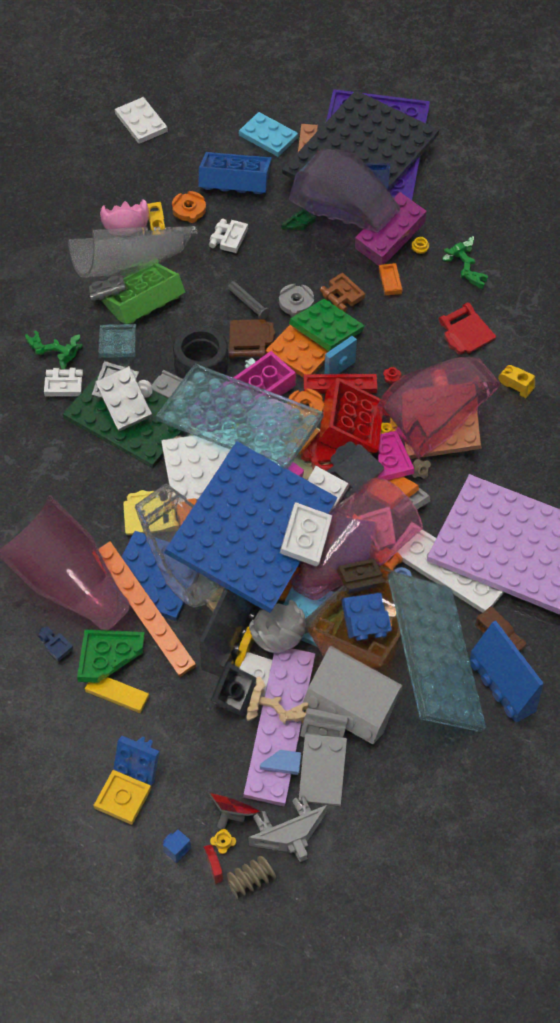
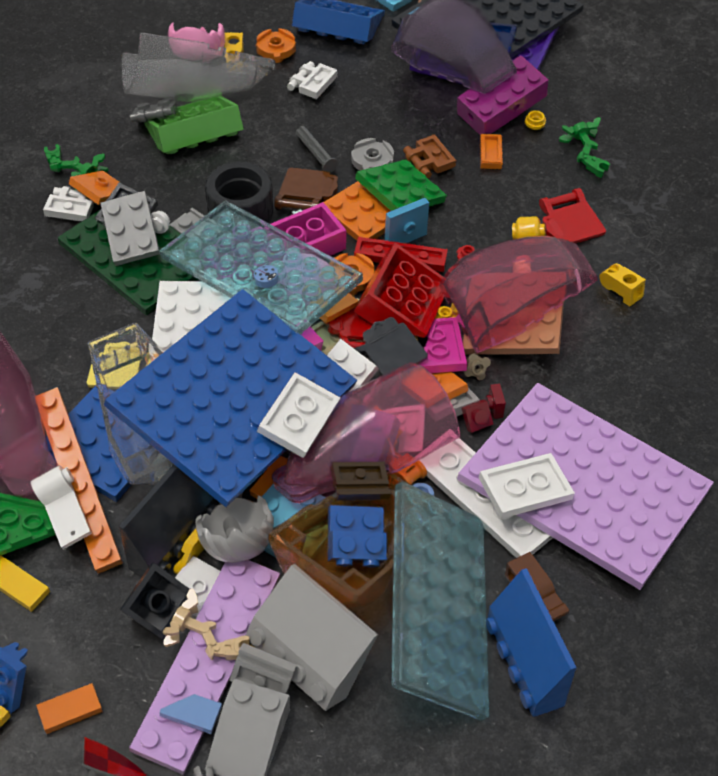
camera: 10 degrees right, 5 degrees down
clear light blue plate [99,324,136,358] -> none
dark green tile [281,208,316,230] -> none
none -> white door [31,465,92,549]
none -> orange tile [36,683,102,734]
none -> orange plate [69,171,120,205]
none -> medium blue tile [254,265,279,288]
none -> dark red plate [461,399,493,433]
none -> white plate [479,453,575,519]
none -> dark red plate [485,383,506,419]
none -> yellow head [512,216,545,246]

